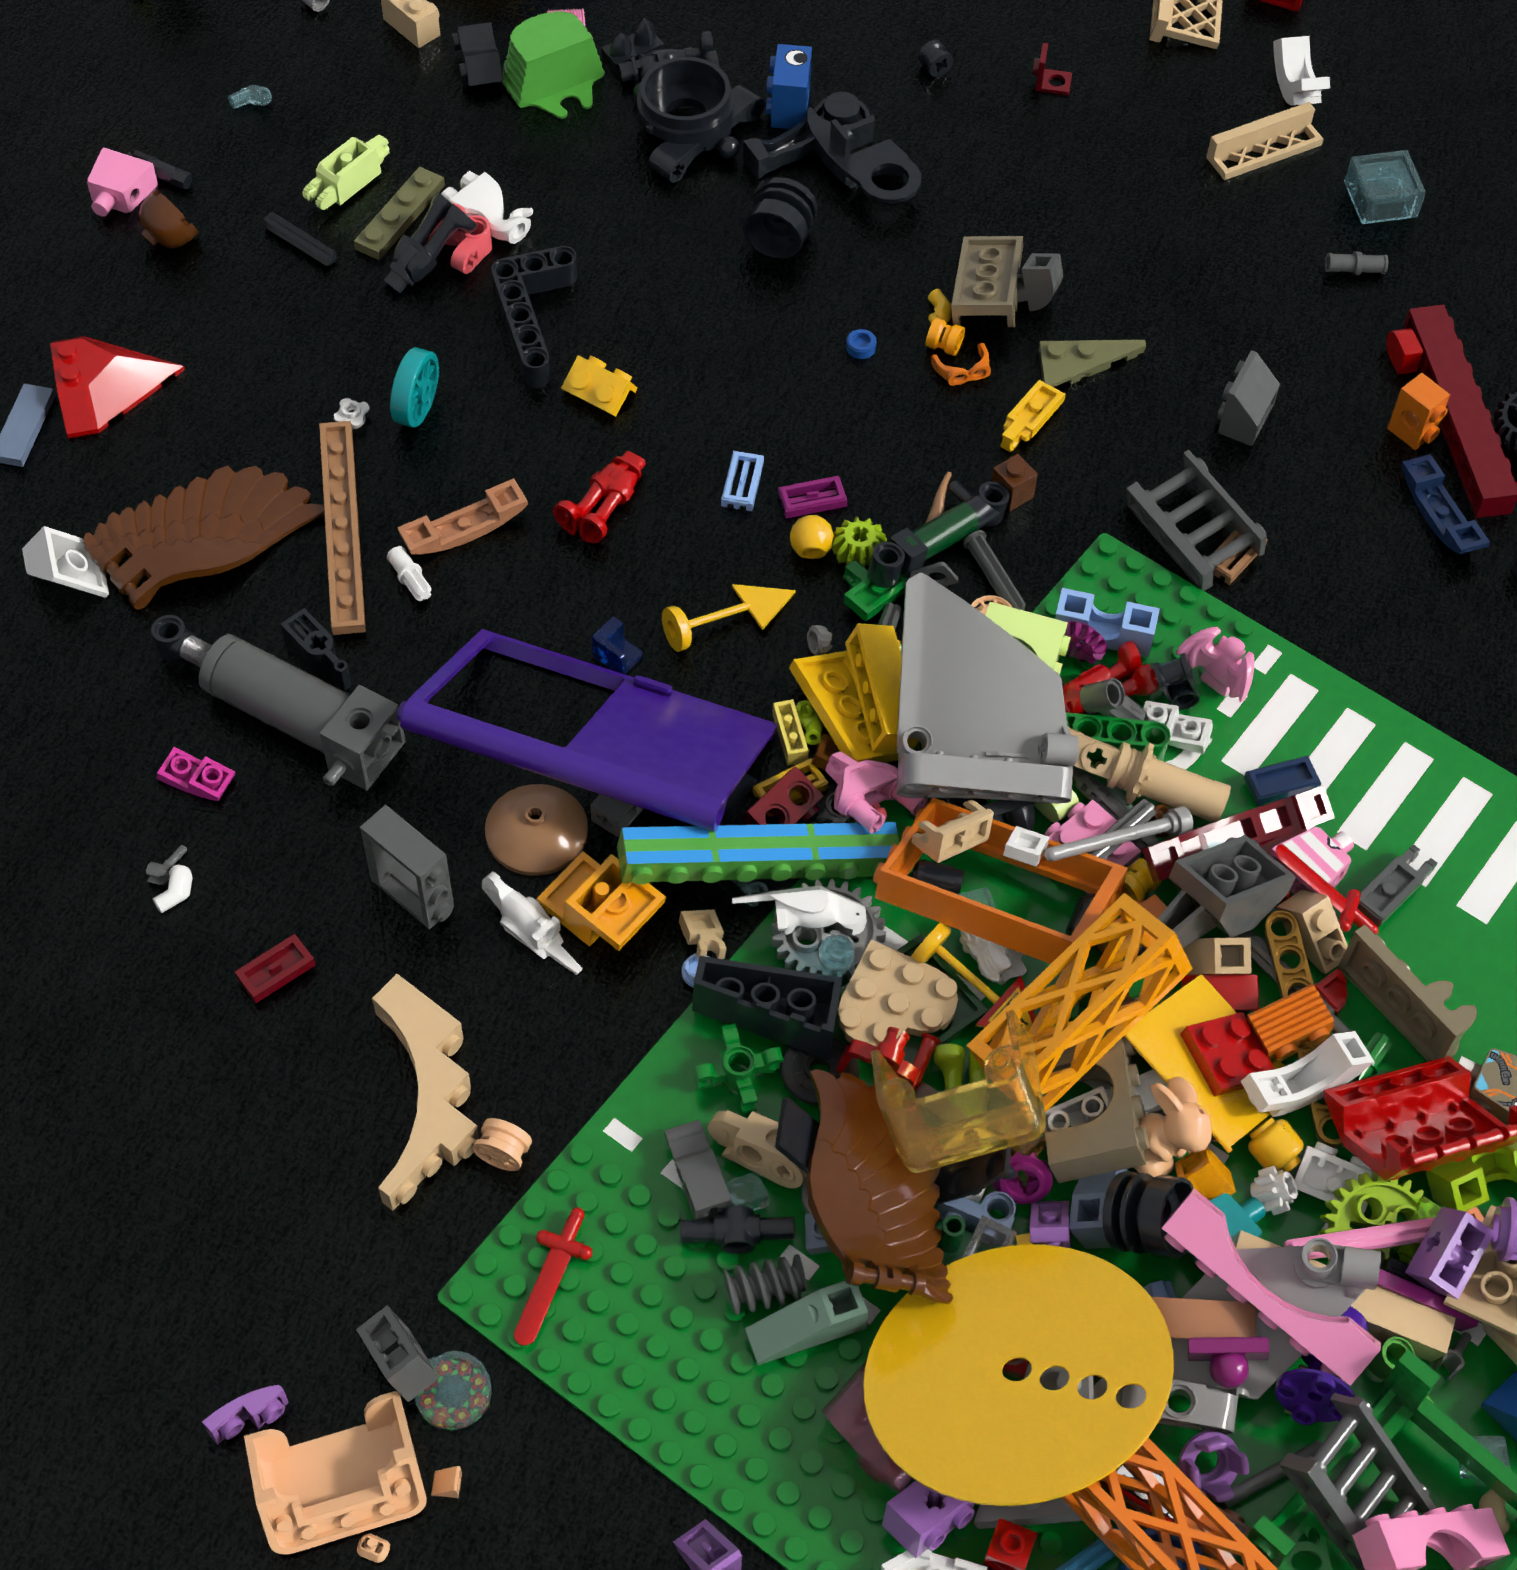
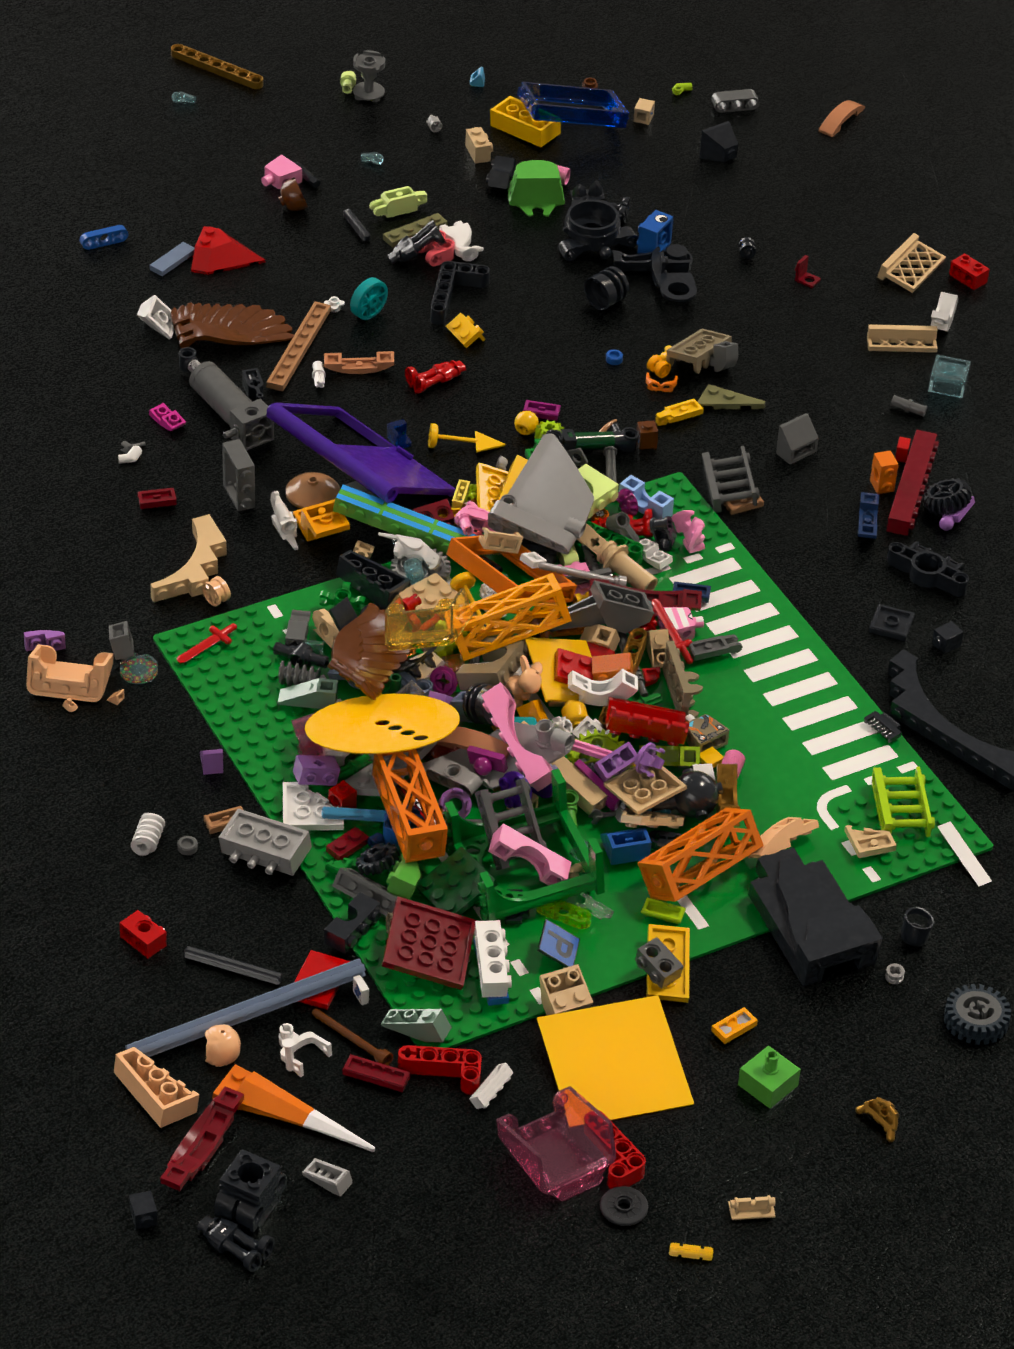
camera: 25 degrees right, 15 degrees down
light blue tile [721,451,764,511] -> none

